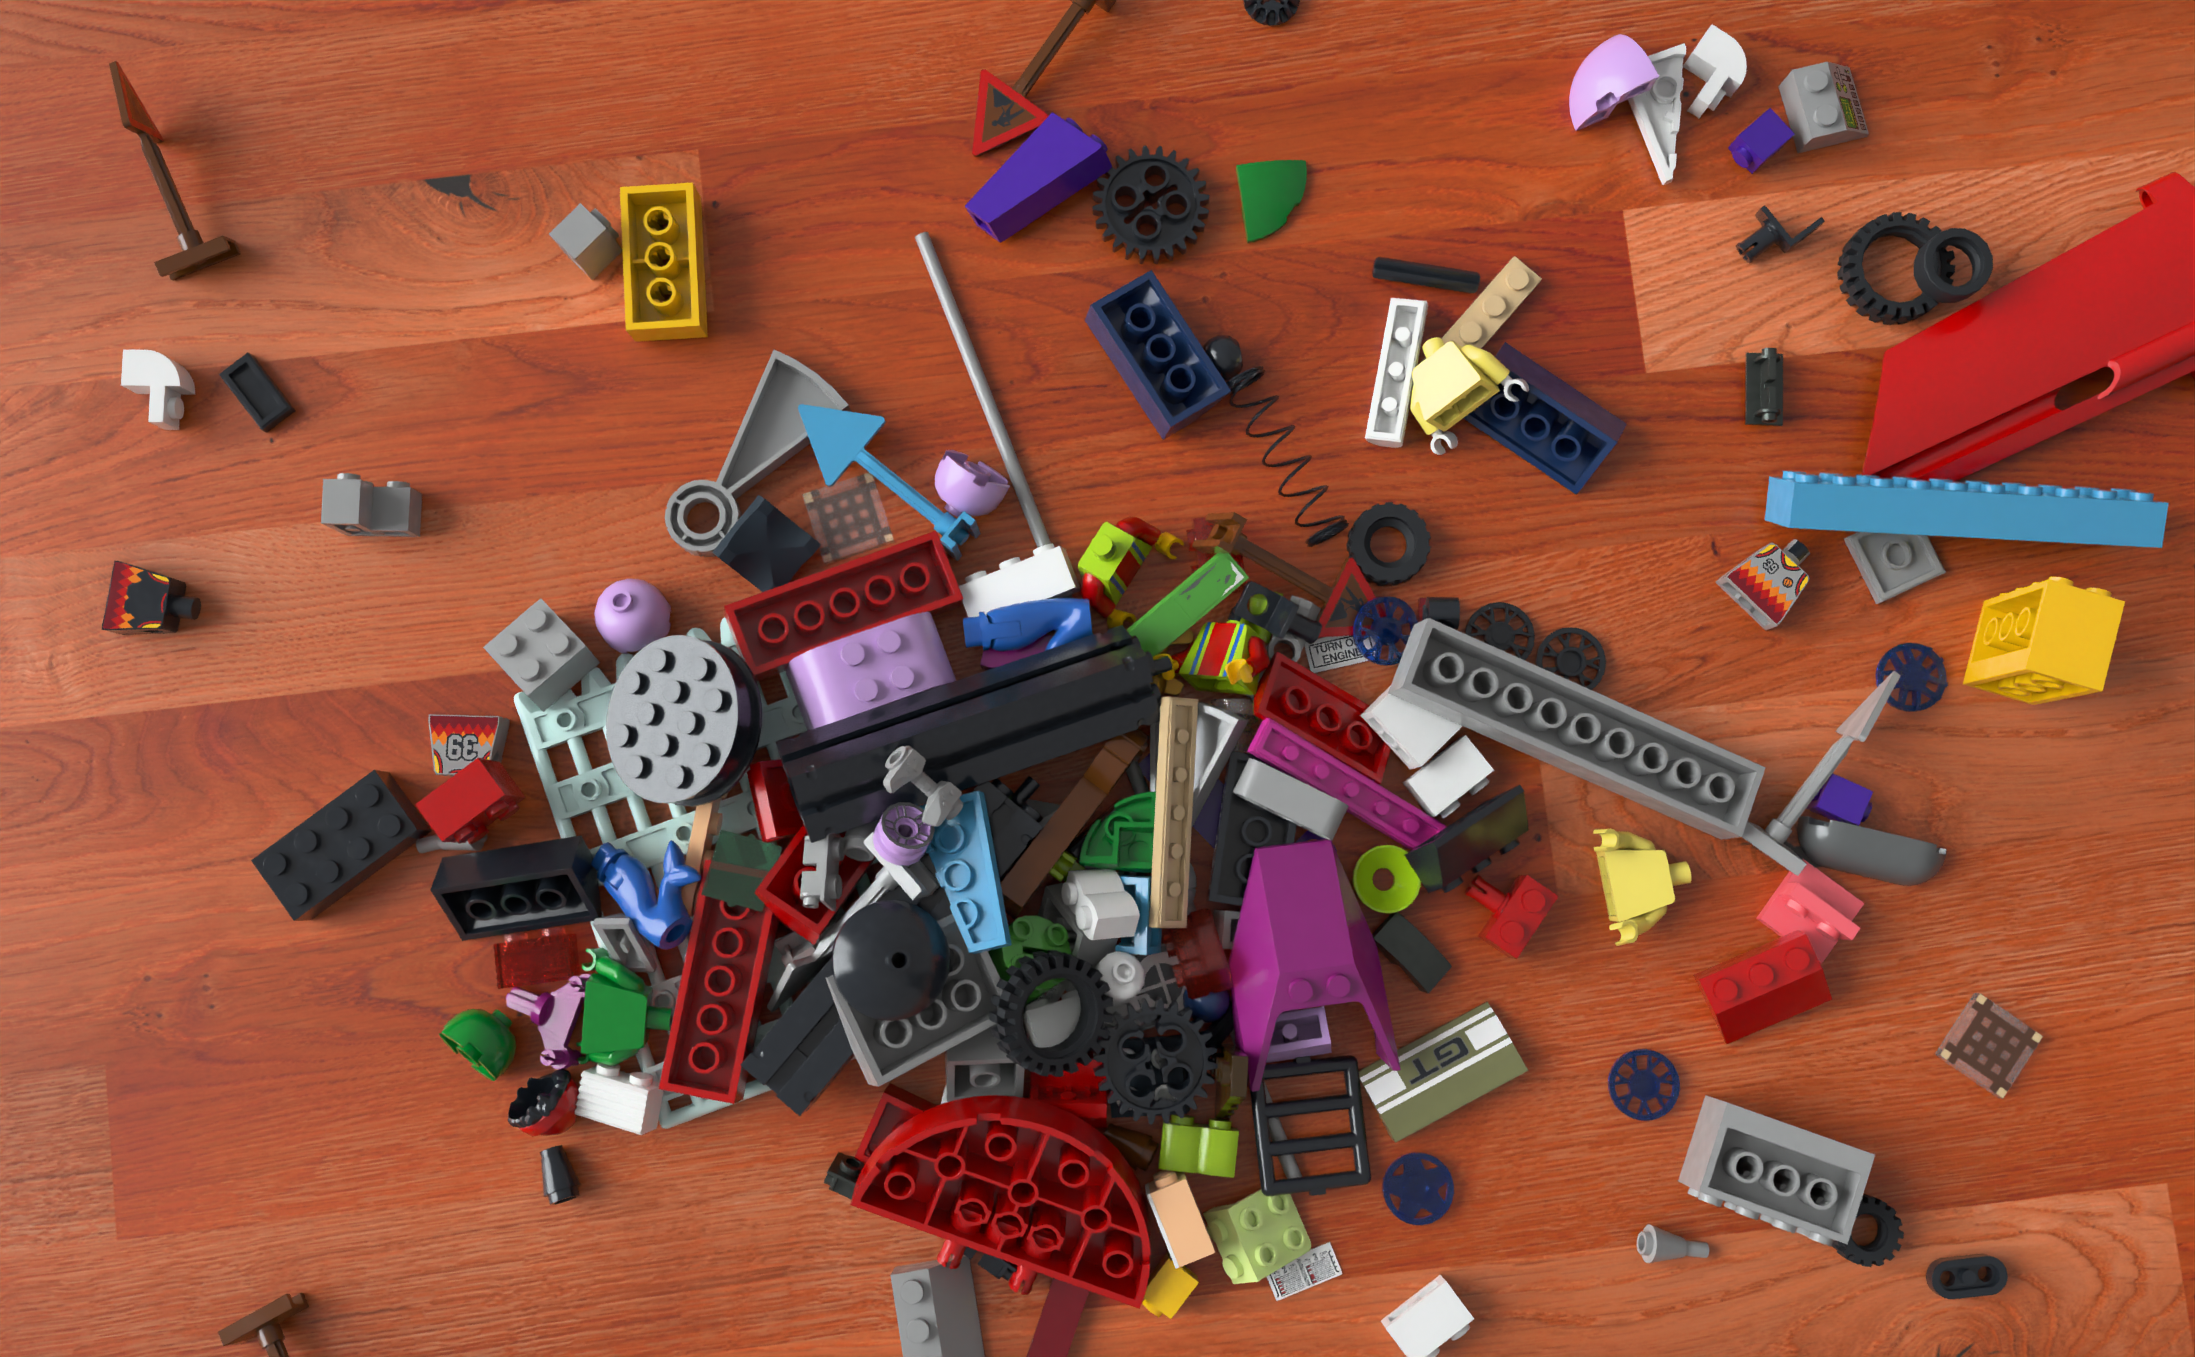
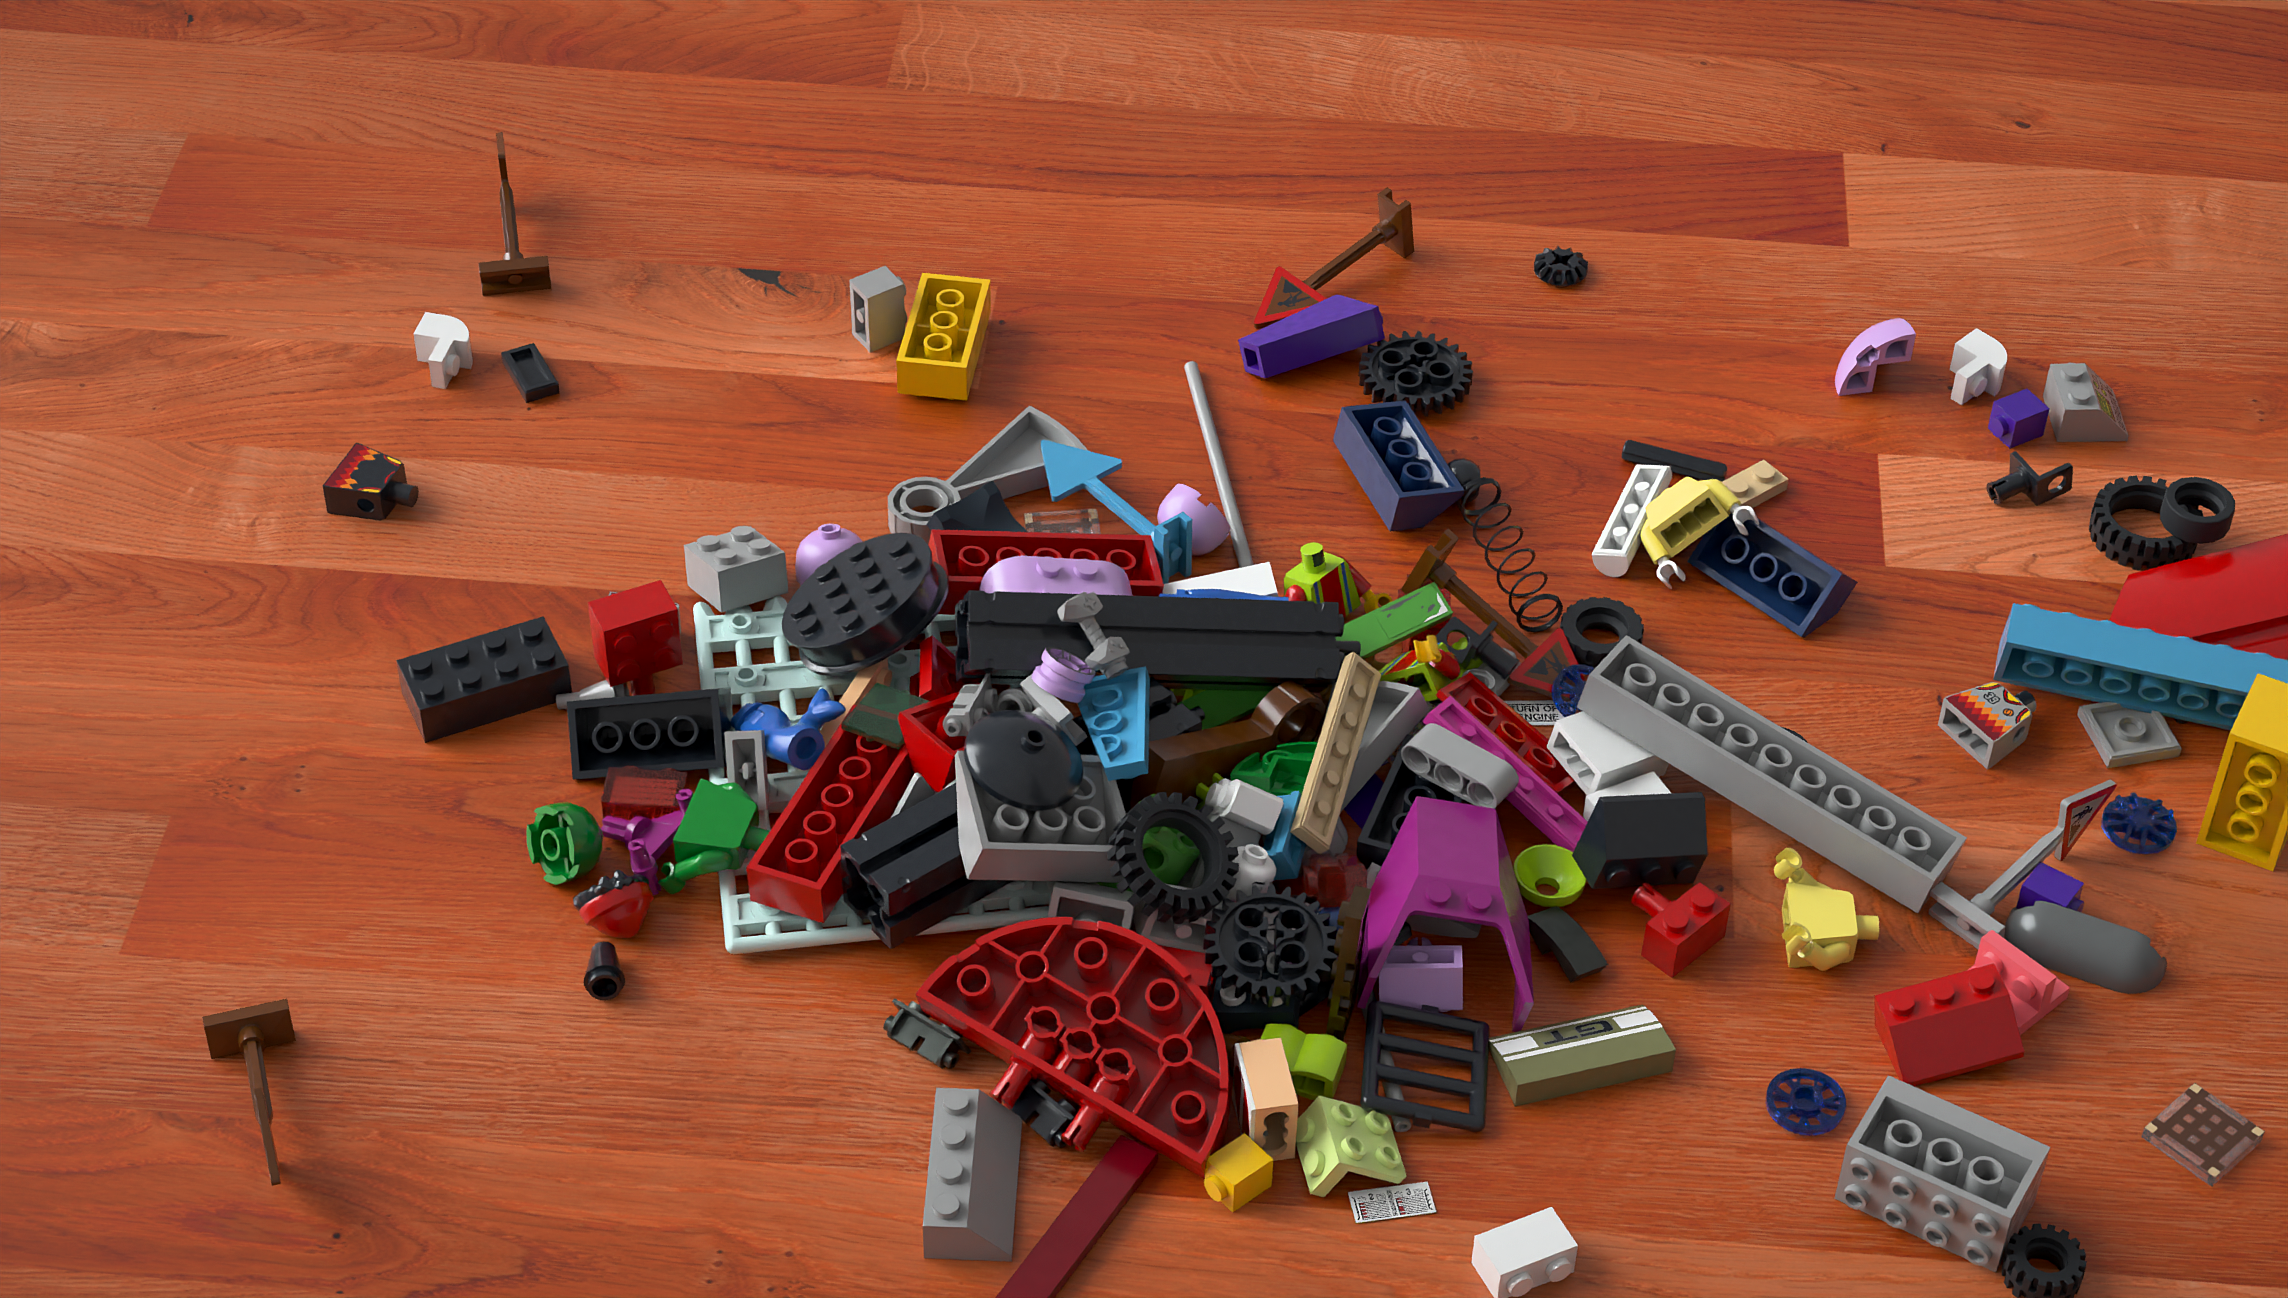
camera: 10 degrees right, 40 degrees down
light grey brick [321,473,422,537] -> none
white brick [574,1063,664,1135] -> none
green brick [1236,160,1307,244] -> none
clear blue wheel [1382,1152,1454,1225] -> none
white wing [1628,43,1686,185] -> none
light grey cone [1636,1224,1709,1263] -> none
pearl dark grey hinge [1745,348,1783,426] -> none

